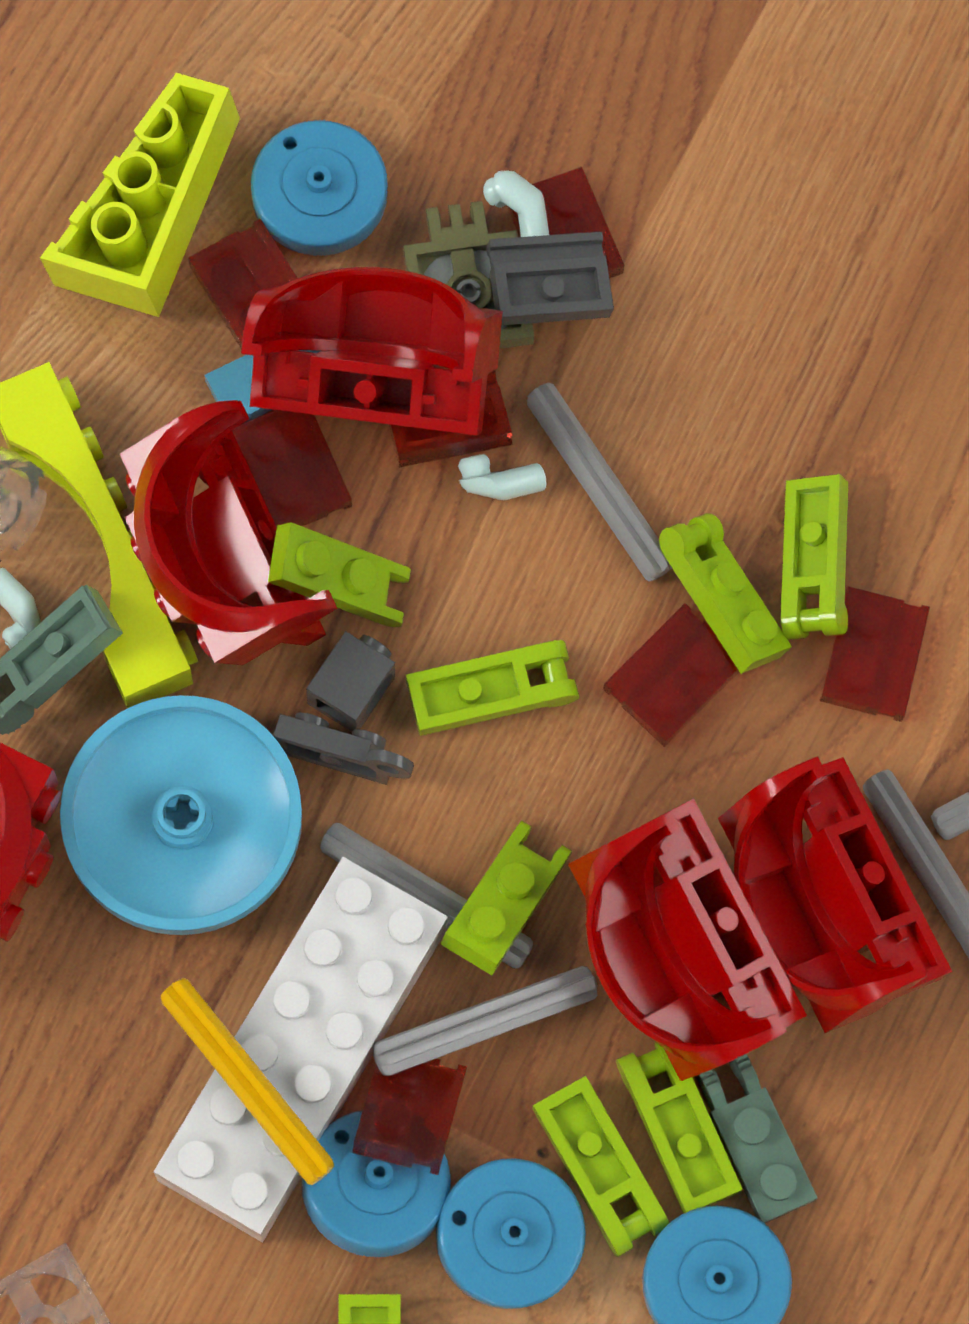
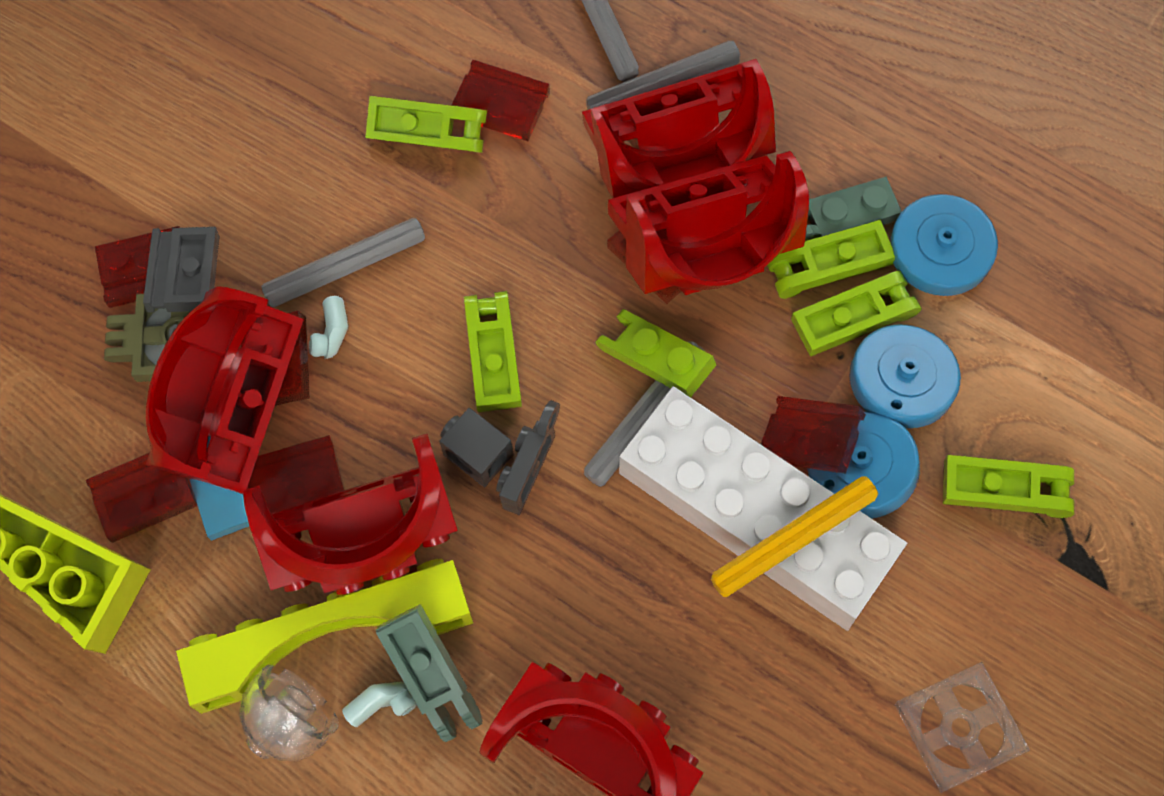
camera: 75 degrees left, 5 degrees down
medium azure dish [60,695,302,935] -> none
dark azure wheel [251,120,388,256] -> none
lime hinge [268,522,411,627] -> none
light grey axle [373,966,598,1076] -> none
light aqua arm [483,171,549,237] -> none
clear red plate [603,603,739,747] -> none
lime plate [659,513,792,674] -> none

